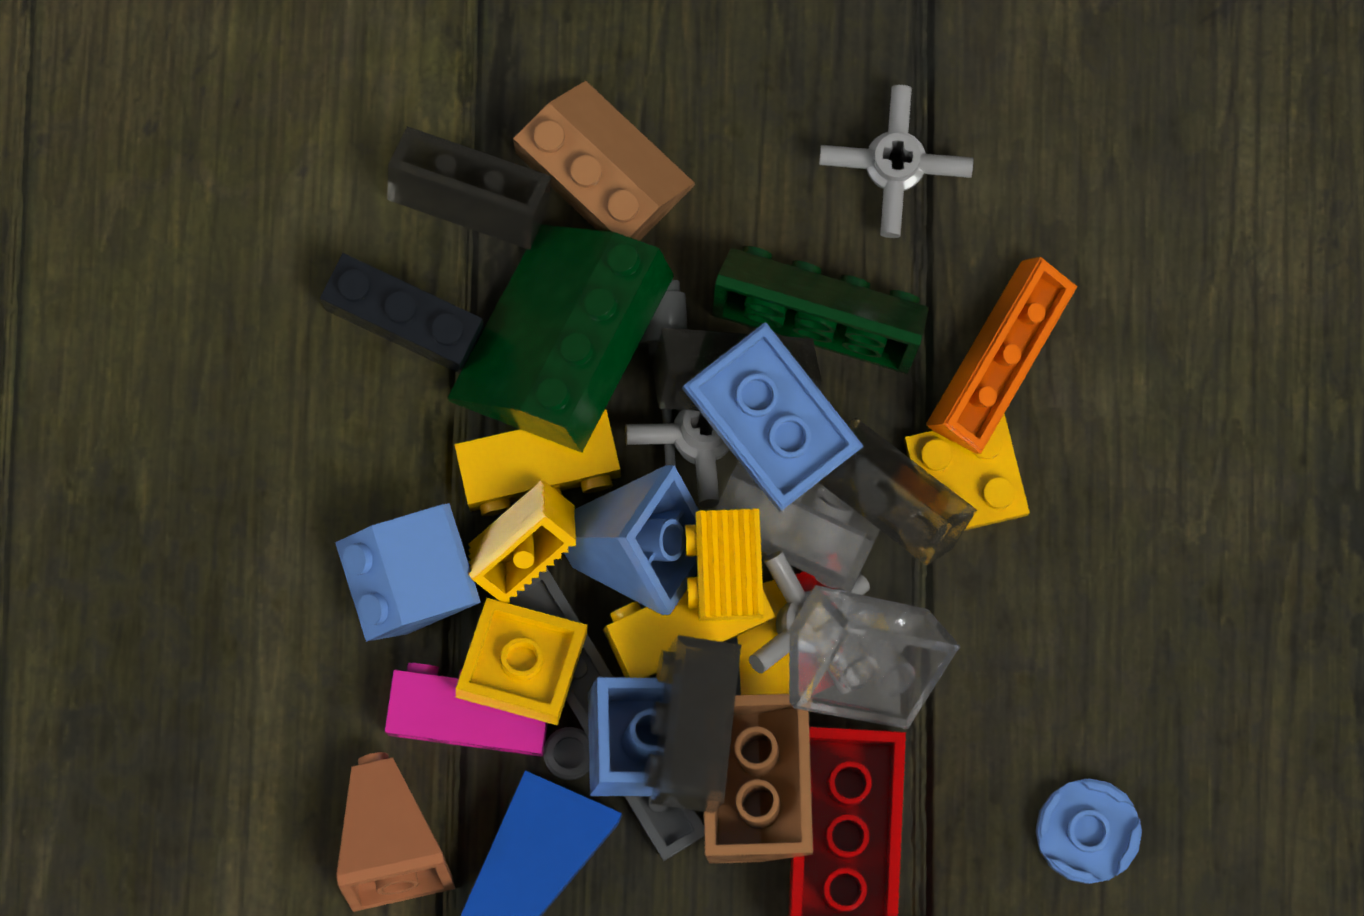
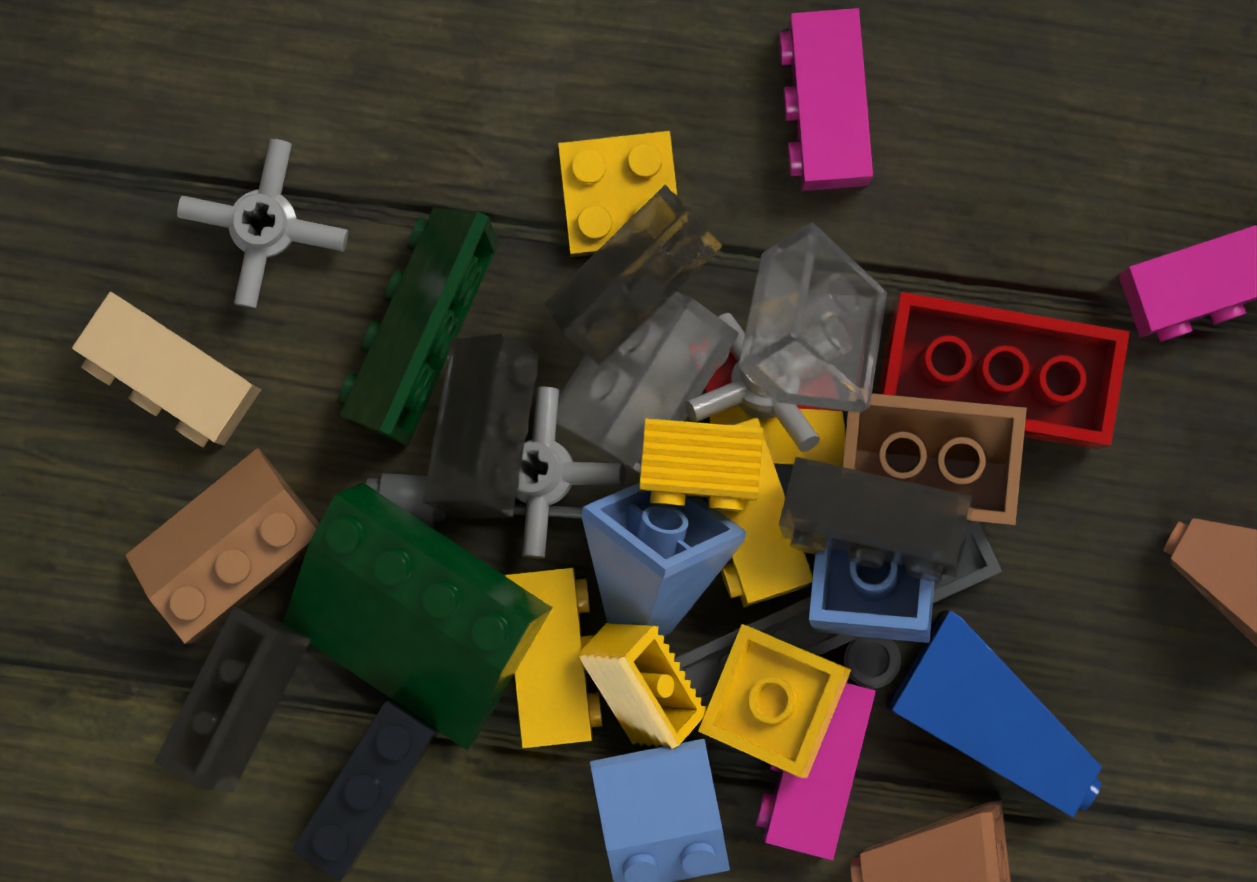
camera: 75 degrees left, 5 degrees up
medium blue tile [682,322,863,512] -> none
orange slope [926,257,1077,454] -> none
medium blue tile [1035,778,1142,884] -> none
none -> tan brick [72,291,261,448]
none -> dark pink brick [779,8,873,191]

